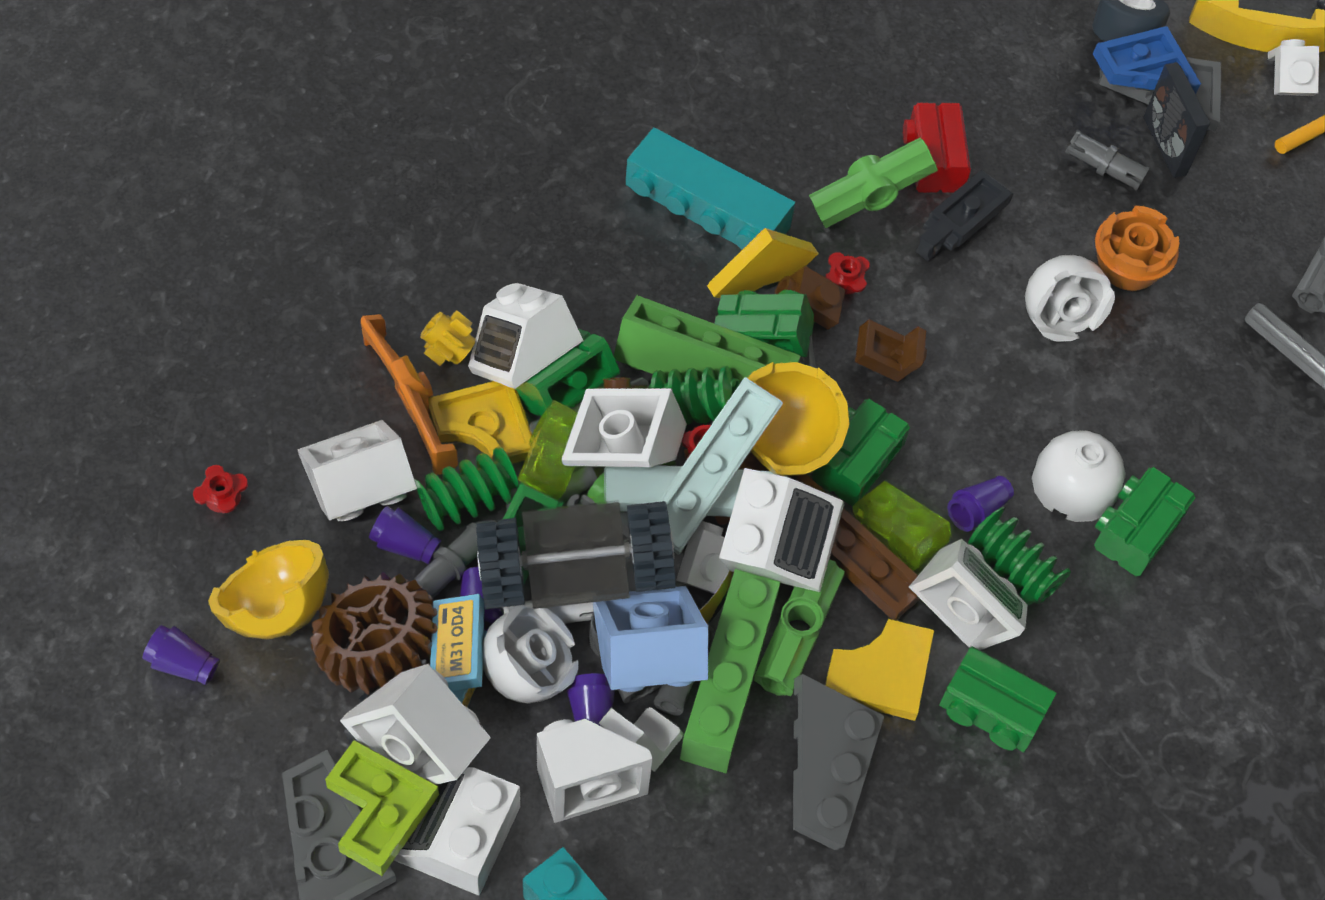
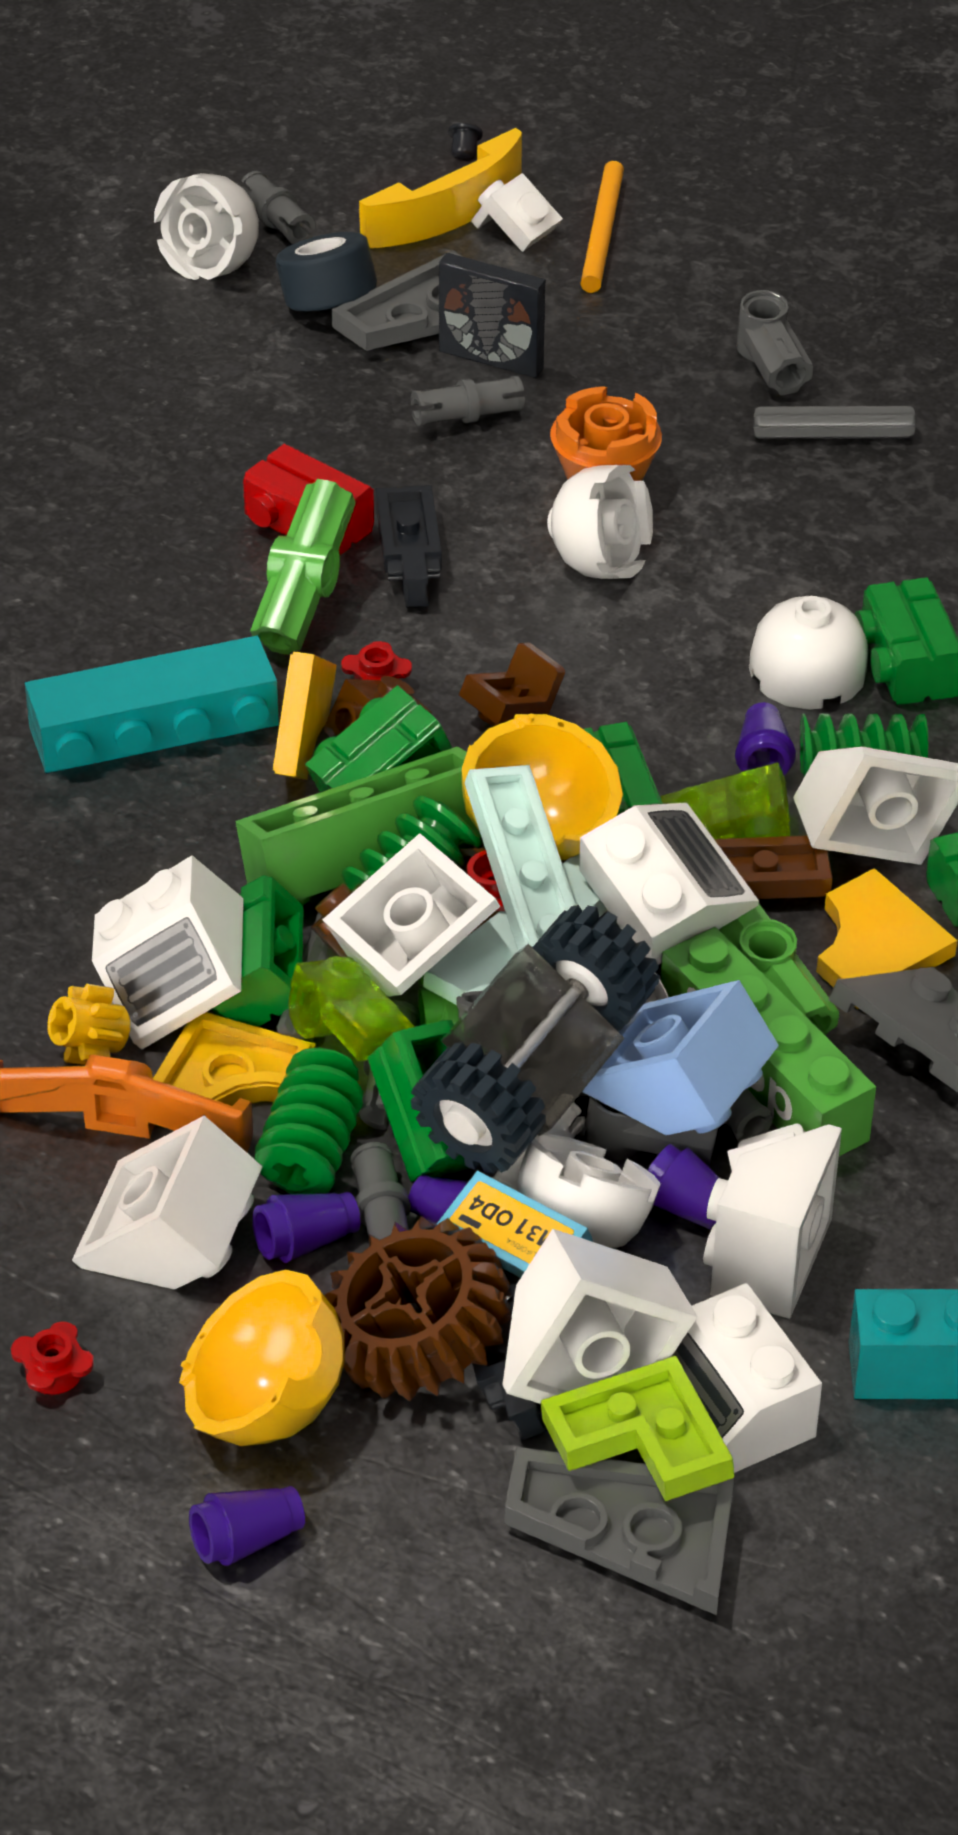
camera: 45 degrees left, 15 degrees down
blue wing [1093,26,1201,94] -> none

